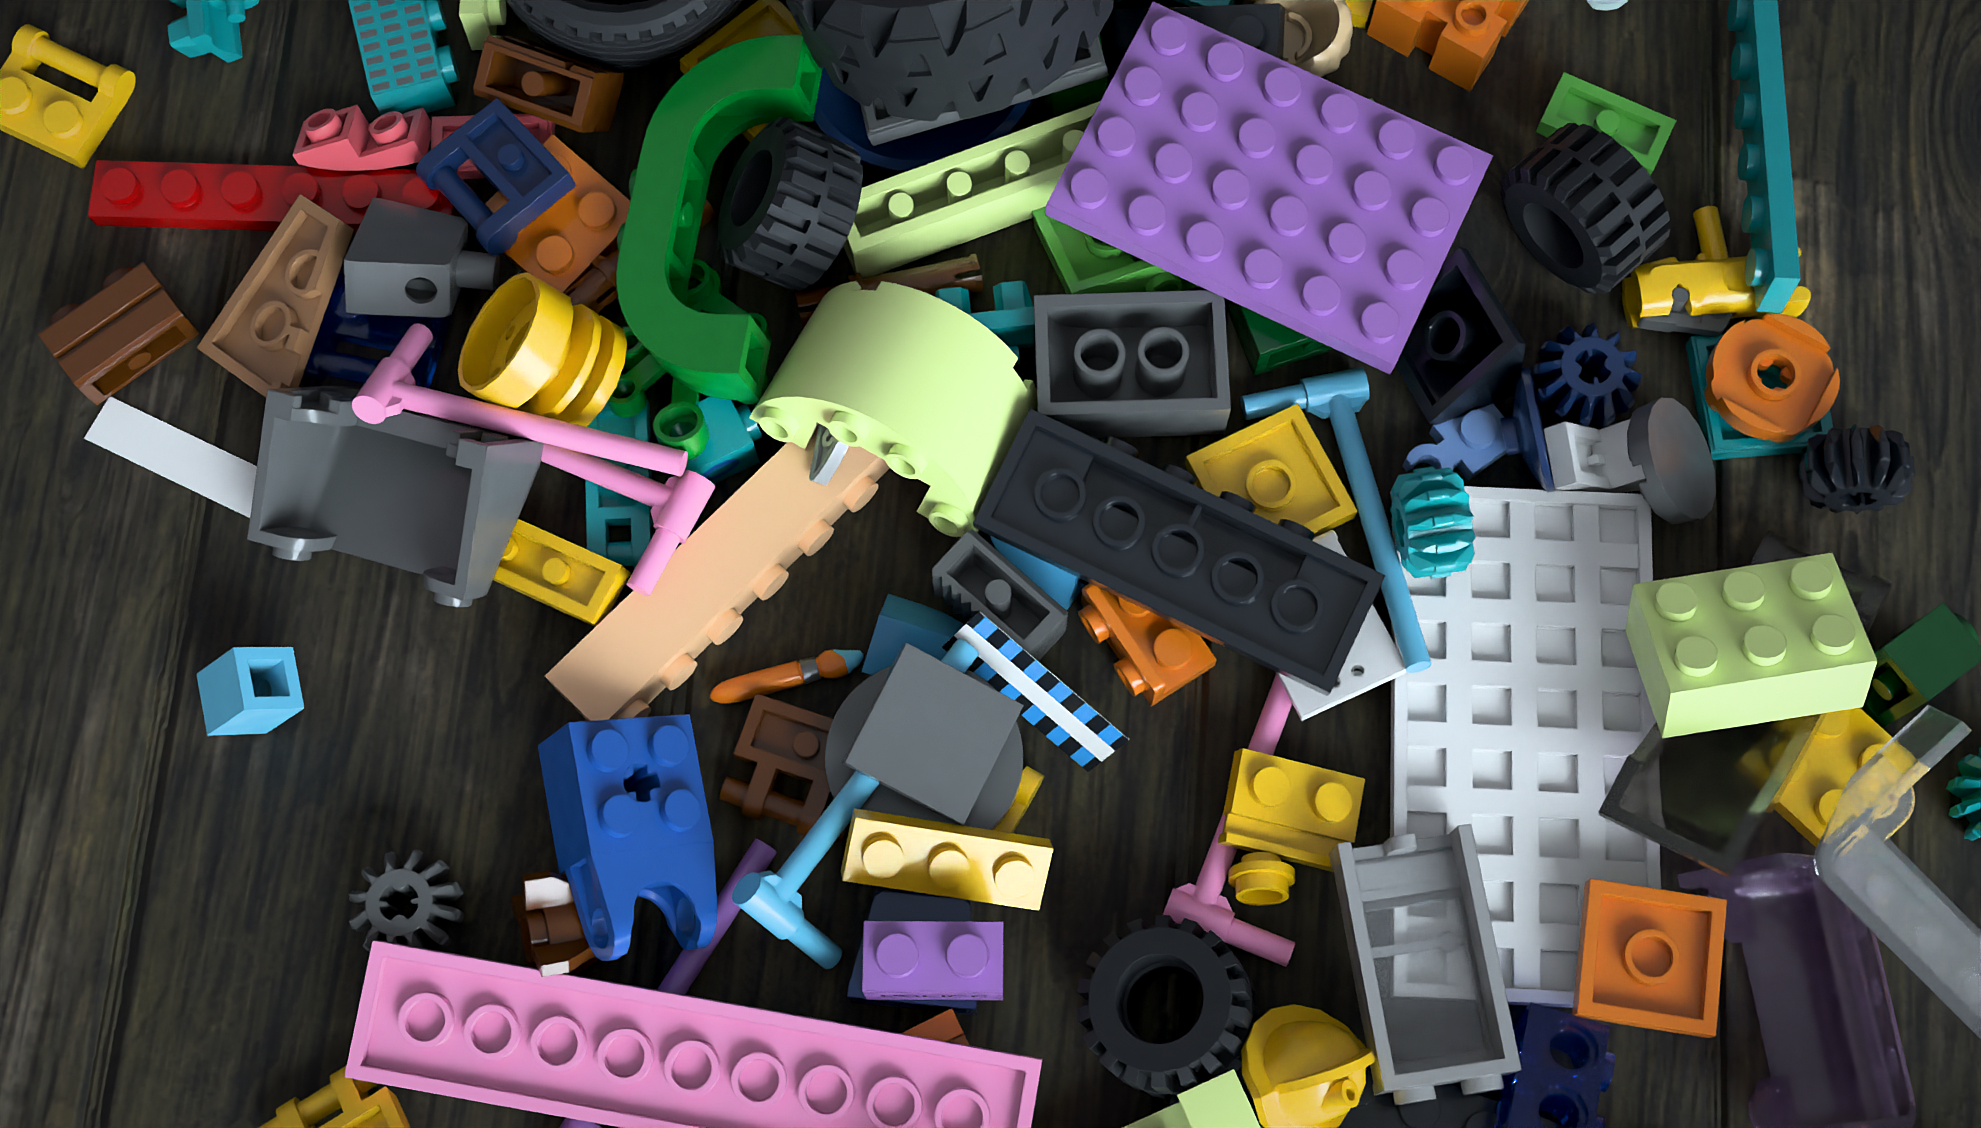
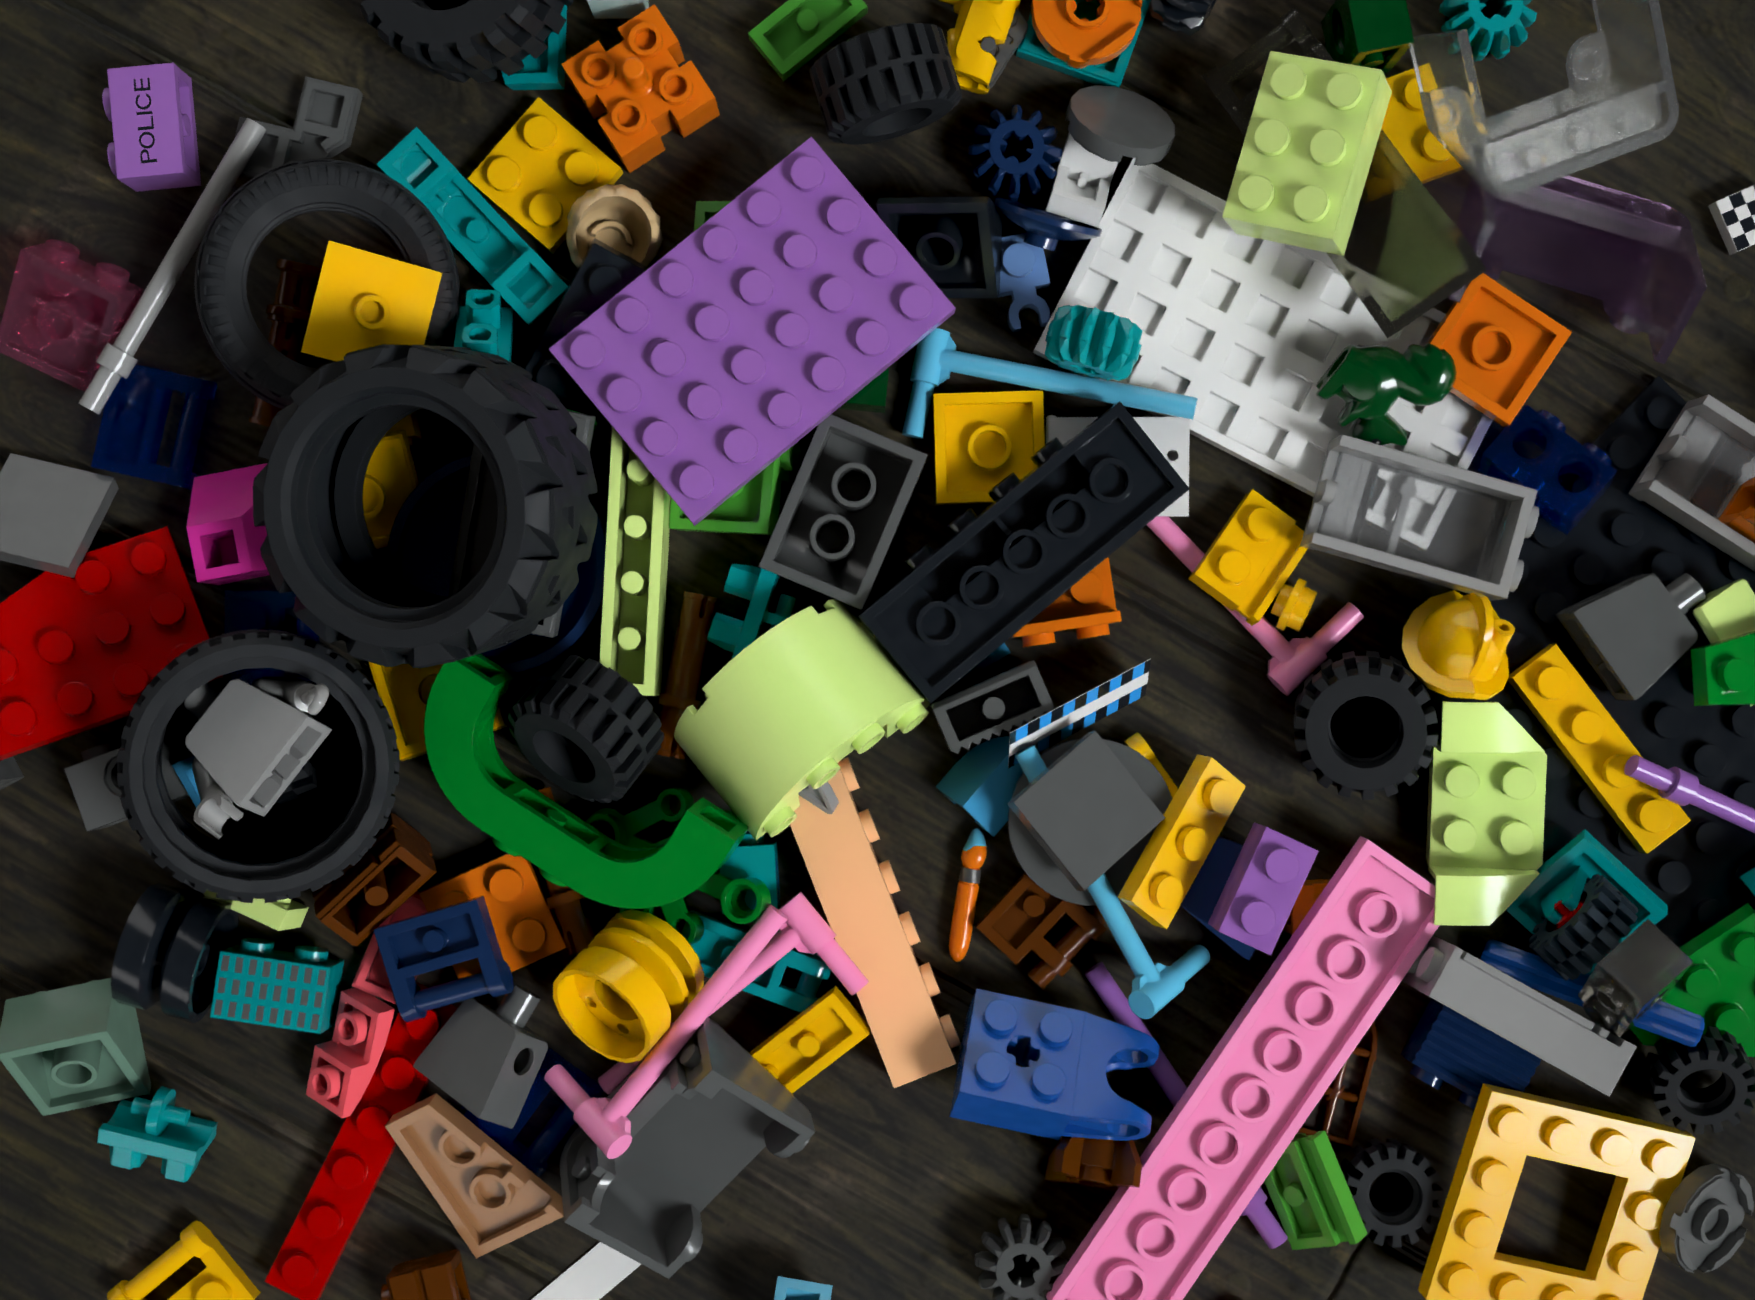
camera: 70 degrees left, 15 degrees up
none -> dark green animal [1316,343,1457,446]

